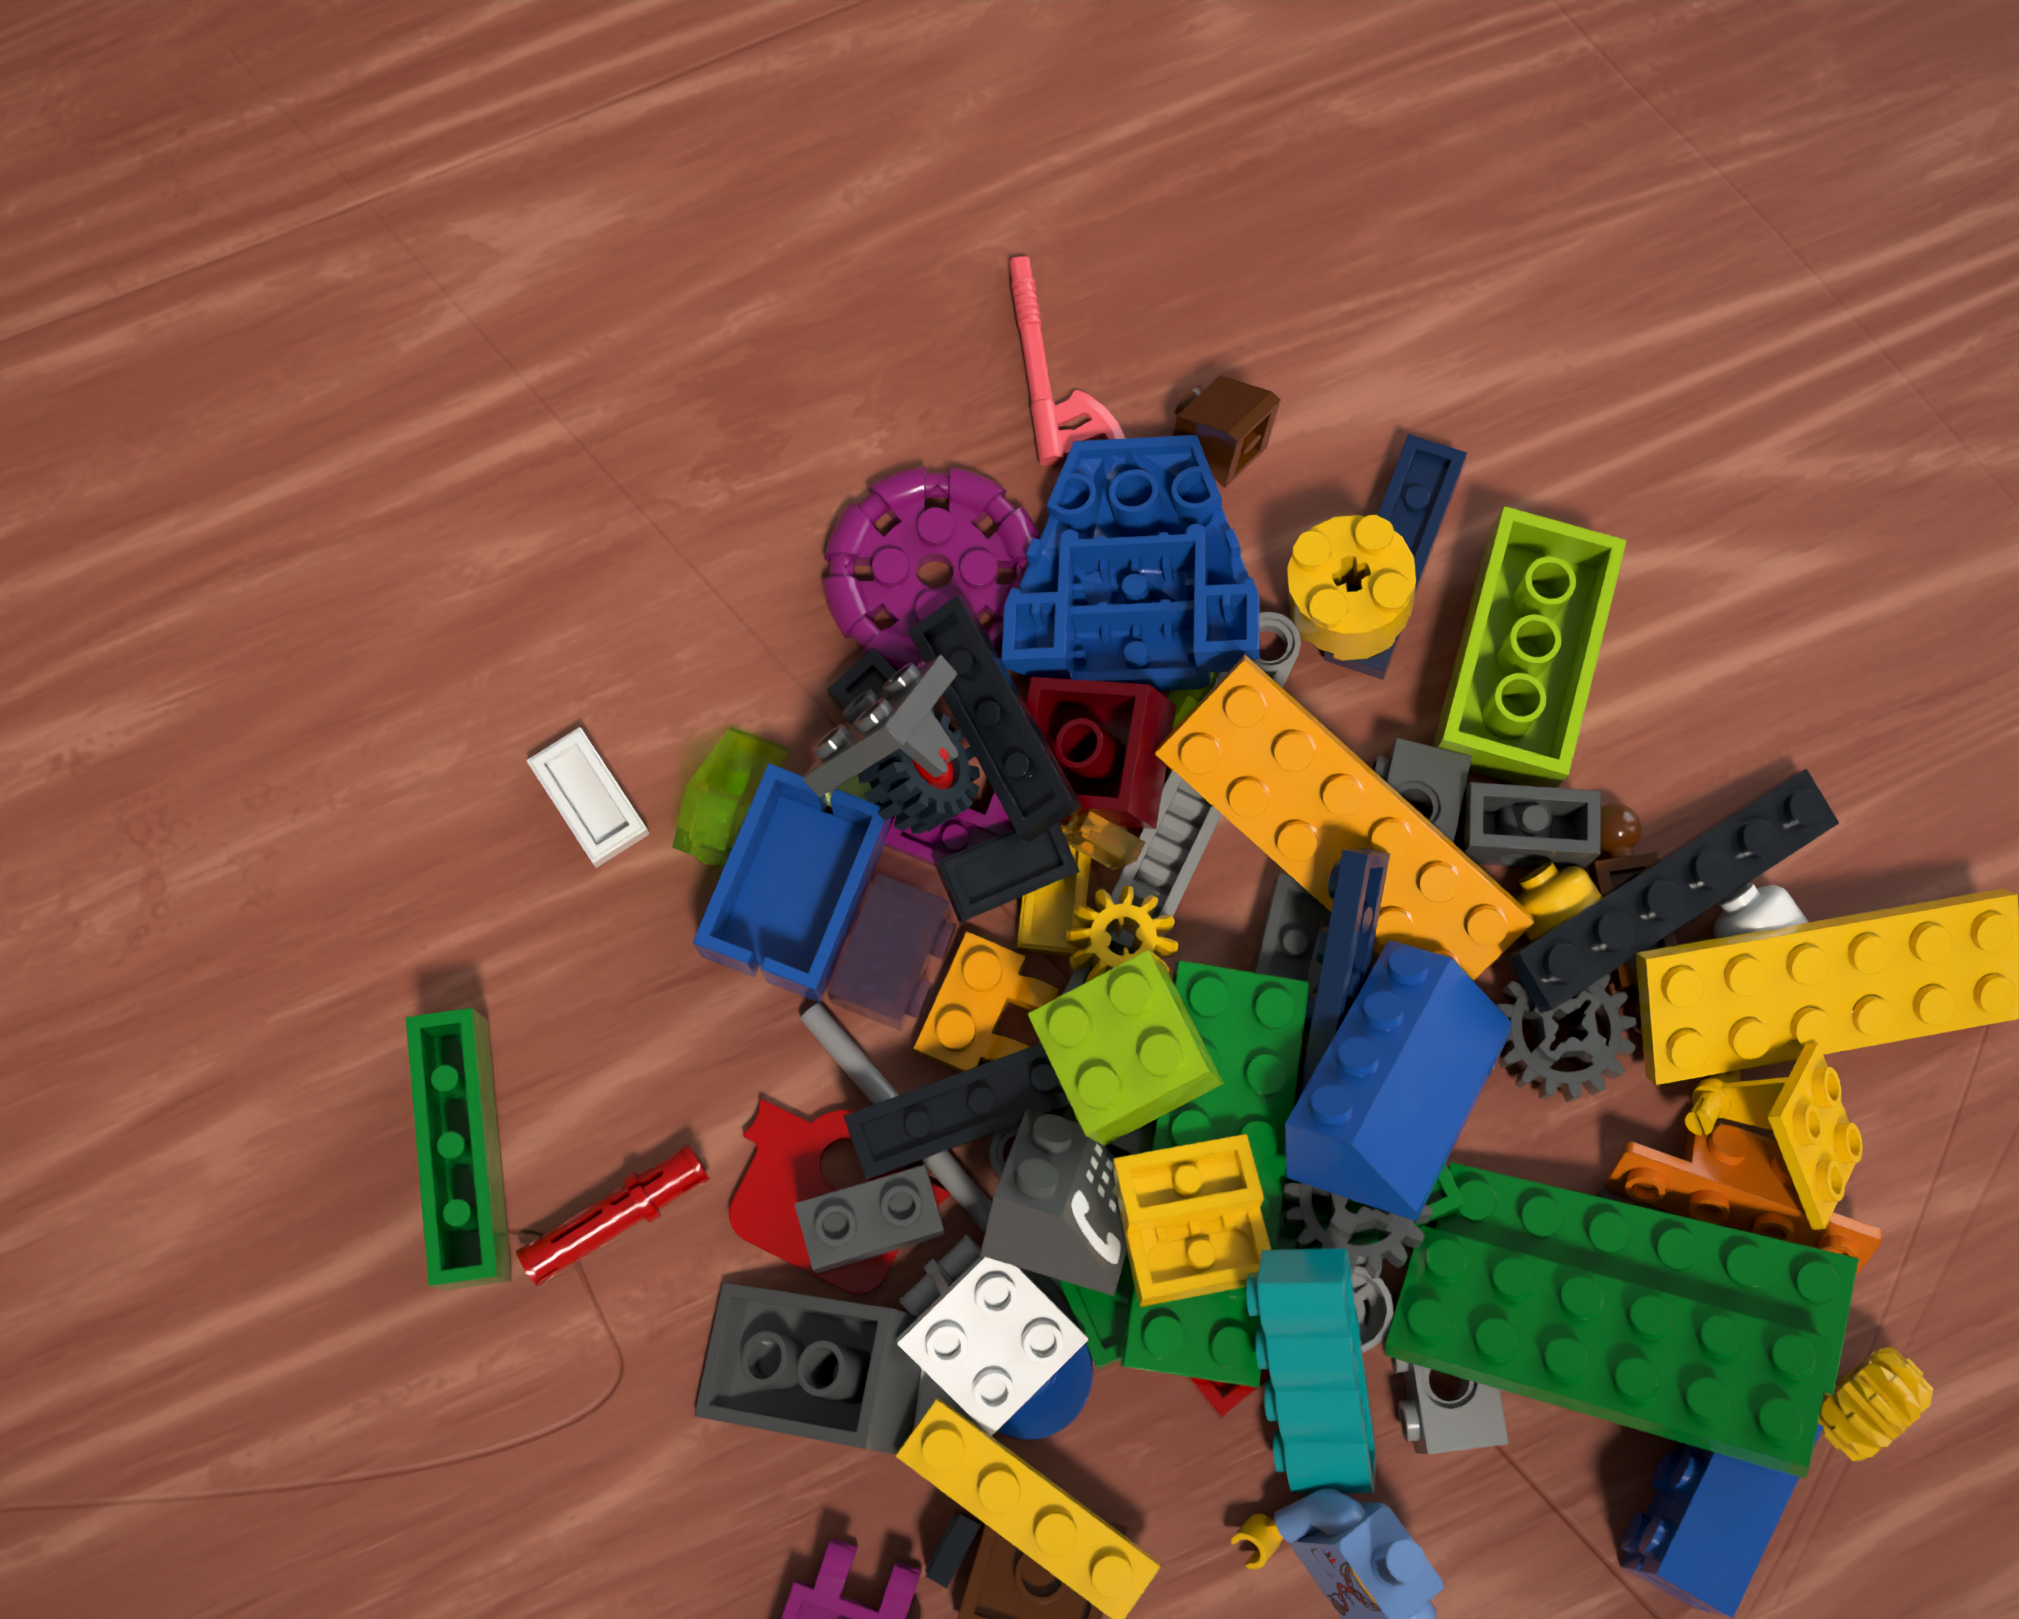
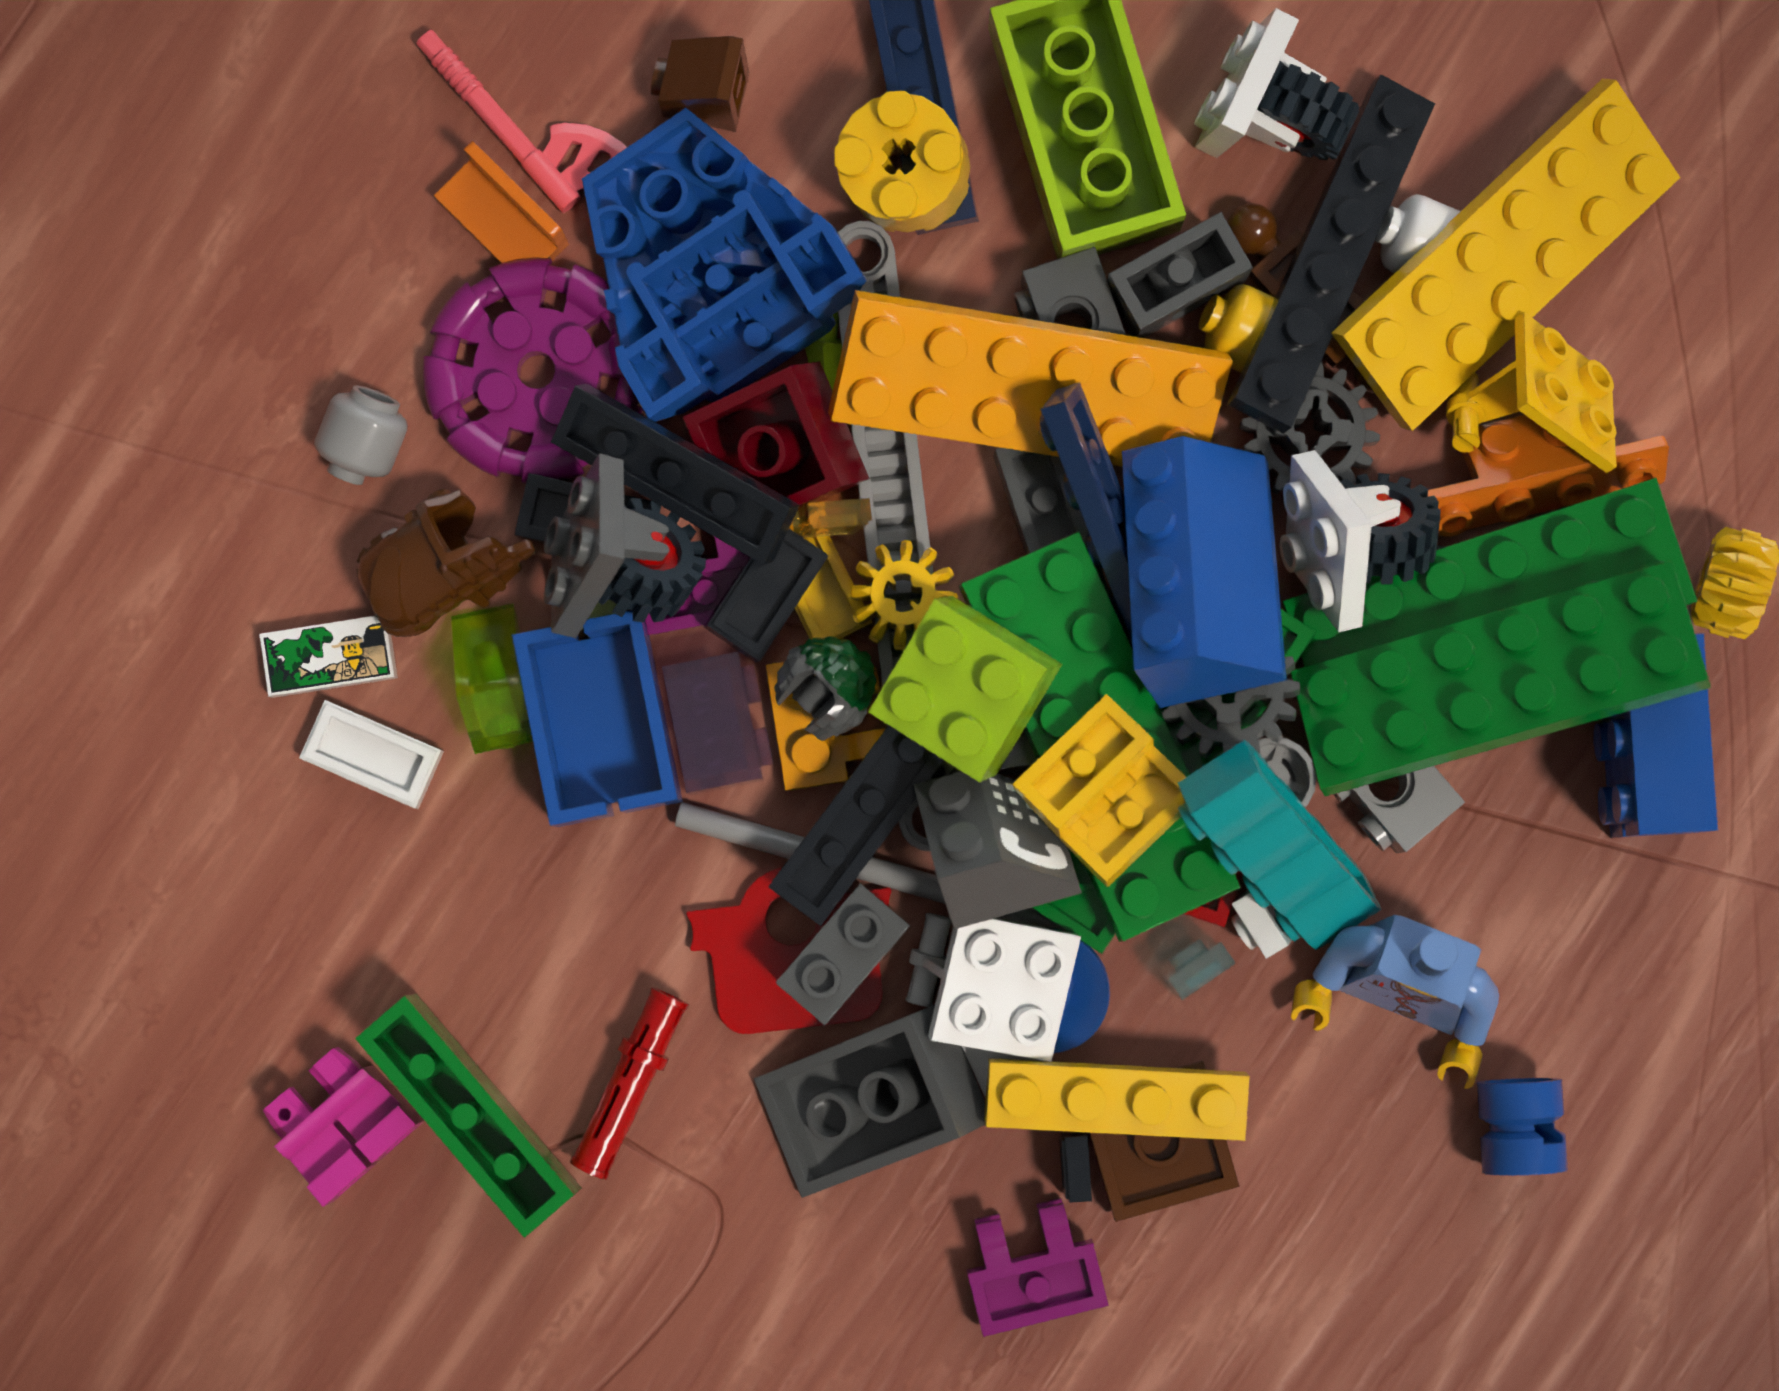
camera: 25 degrees left, 10 degrees up
none -> tile [259,616,398,698]
none -> dark pink hips [263,1047,424,1207]
none -> light grey head [314,385,408,485]
none -> reddish brown helmet [356,489,536,637]
none -> orange panel [434,141,569,264]
none -> piece [774,636,876,741]
none -> clear light blue plate [1163,938,1236,1000]
none -> plate [1194,8,1359,160]
none -> white plate [1231,890,1292,959]
none -> white plate [1279,450,1441,632]

